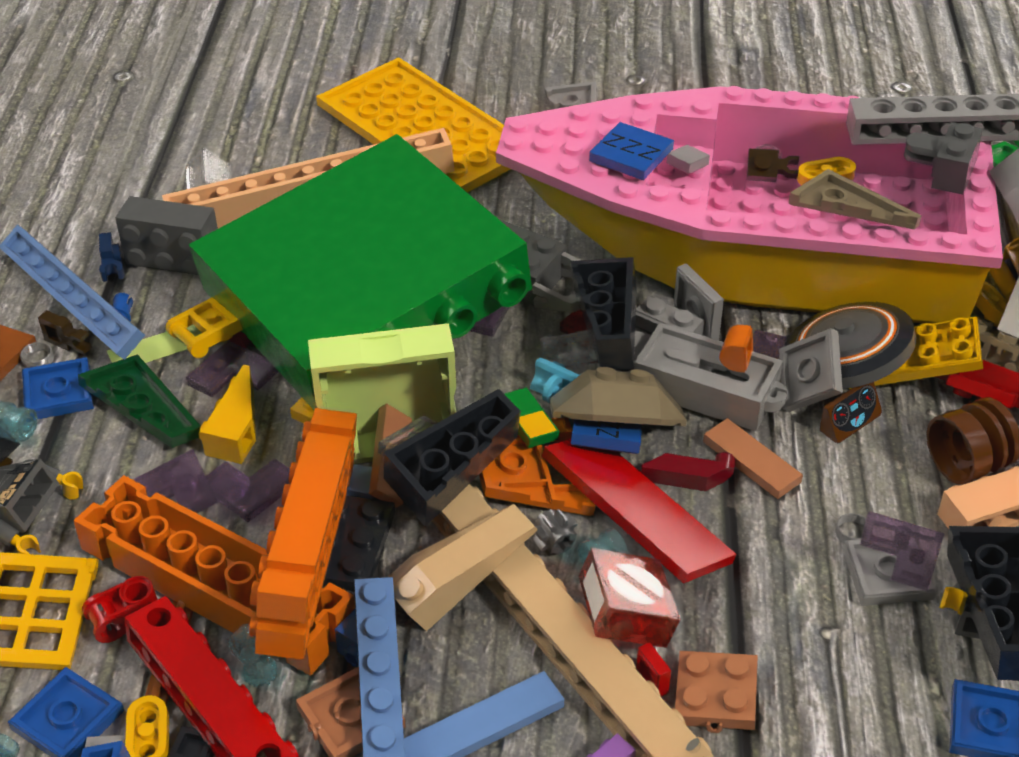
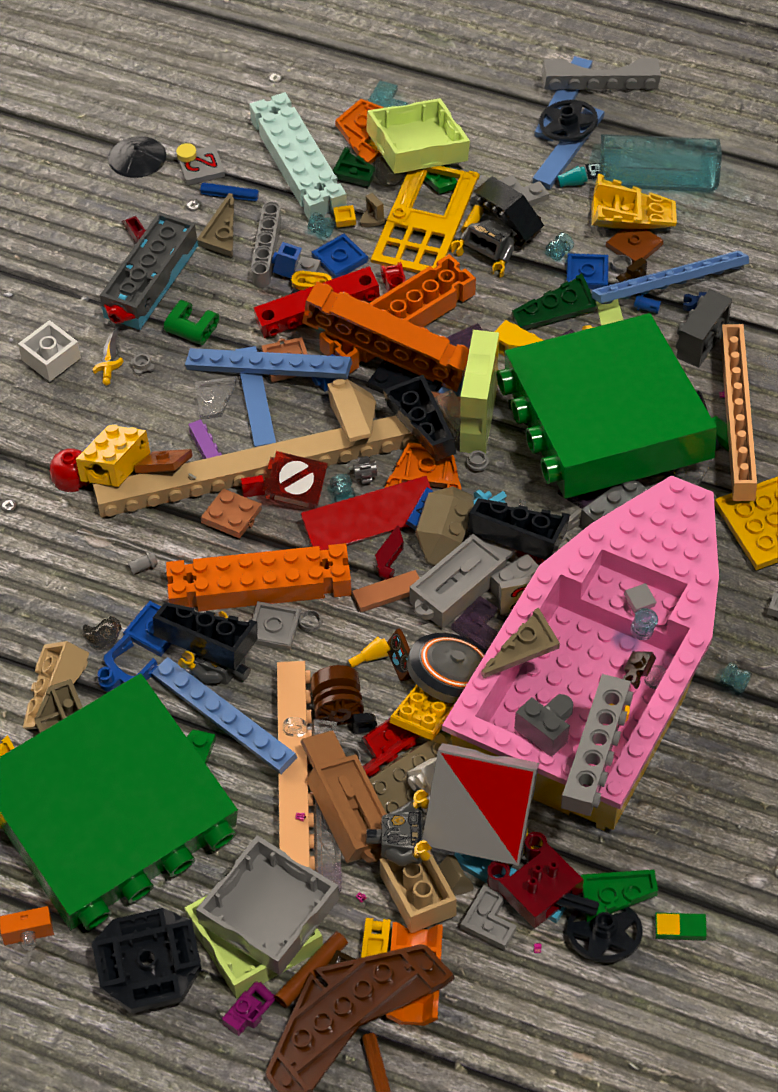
camera: 110 degrees right, 10 degrees up
clear purple tile [133,449,218,513] -> none
green tile [505,387,559,448] -> none
blue tile [589,122,674,180] -> none
orange brick [719,325,753,373] -> none
light grey tile [779,328,843,412] -> none
clear purple tile [860,511,944,591] -> none
none -> orange brick [166,543,352,612]
none -> yellow cone [348,636,390,668]
none -> clear light blue wheel [630,608,658,640]

